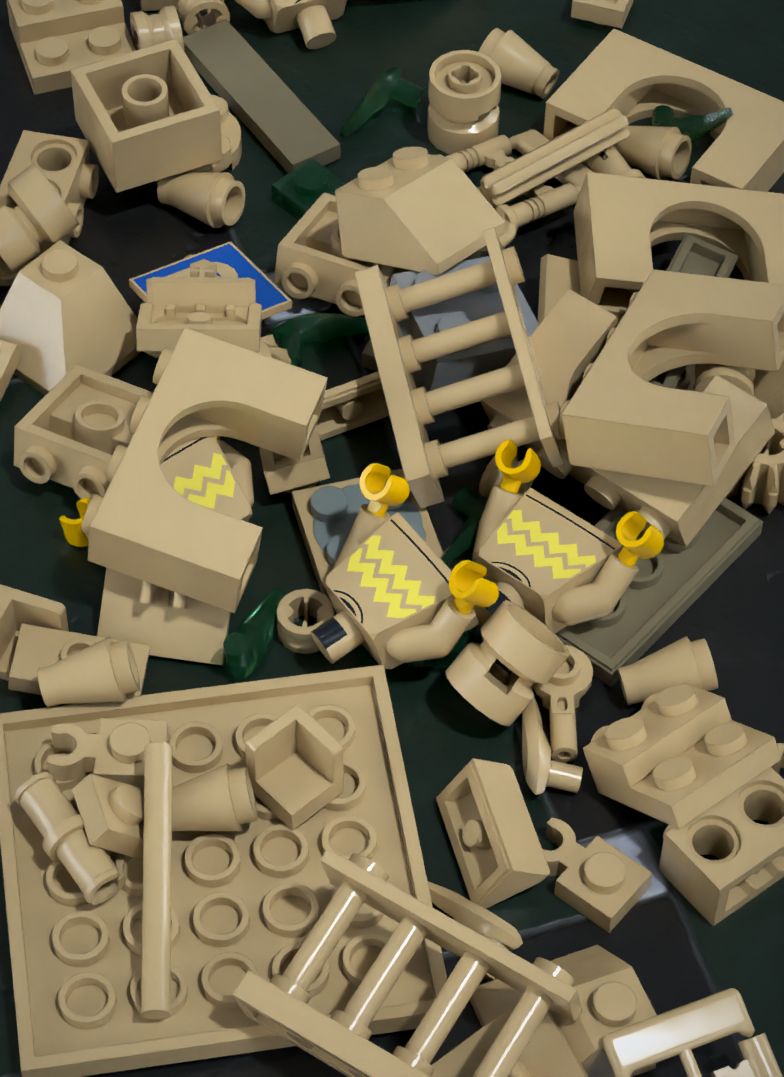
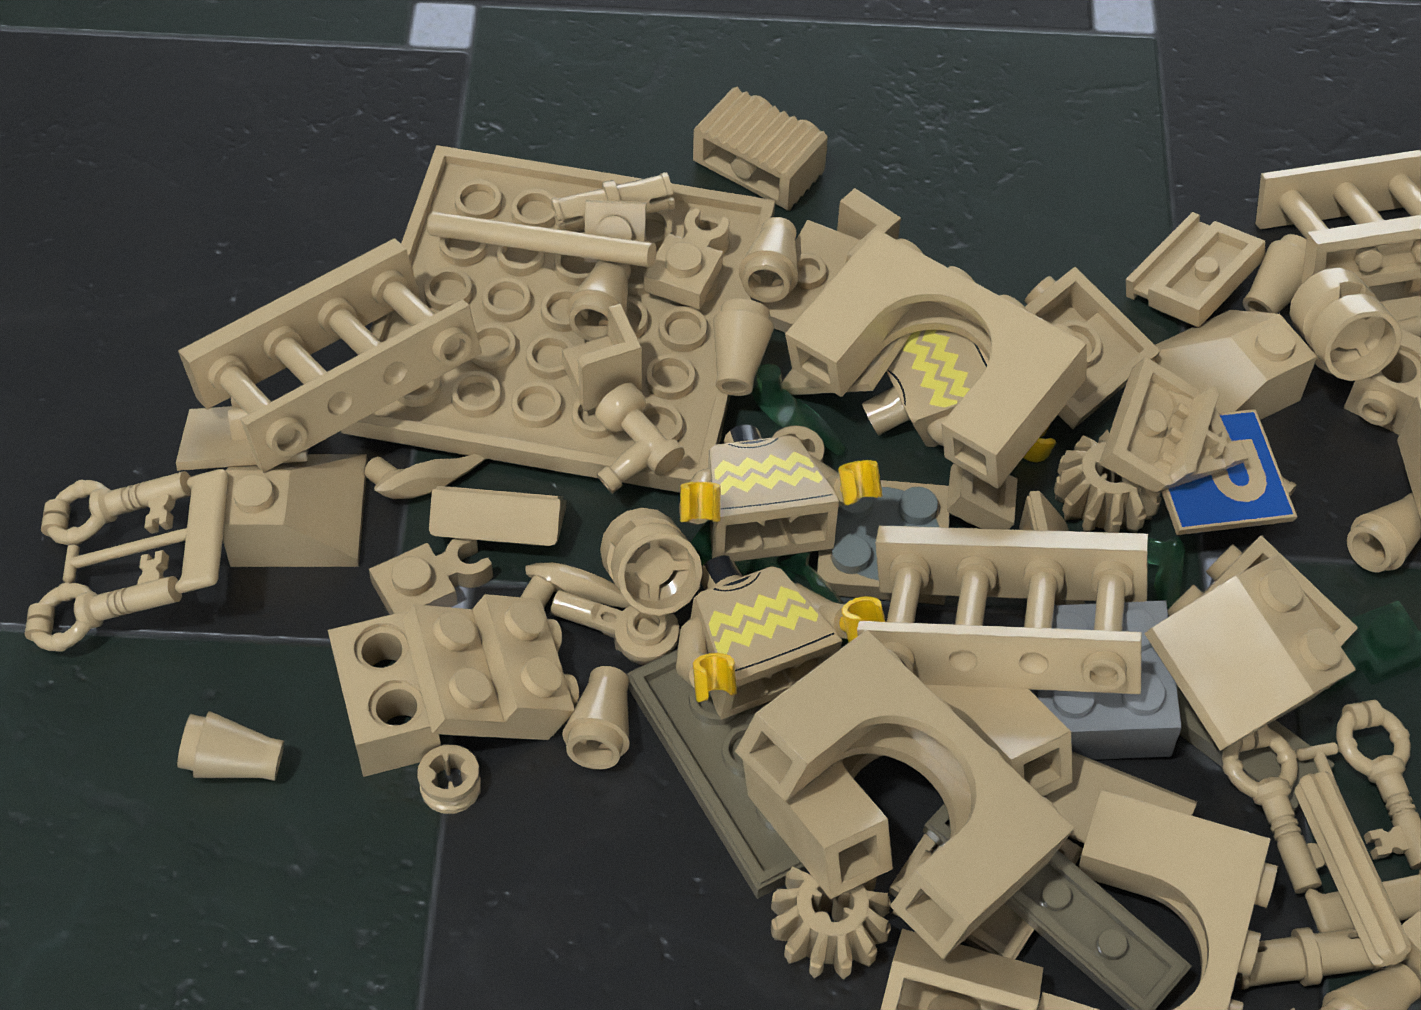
camera: 110 degrees right, 5 degrees up
none -> tan piece [595,383,685,494]
none -> tan cone [713,299,774,396]

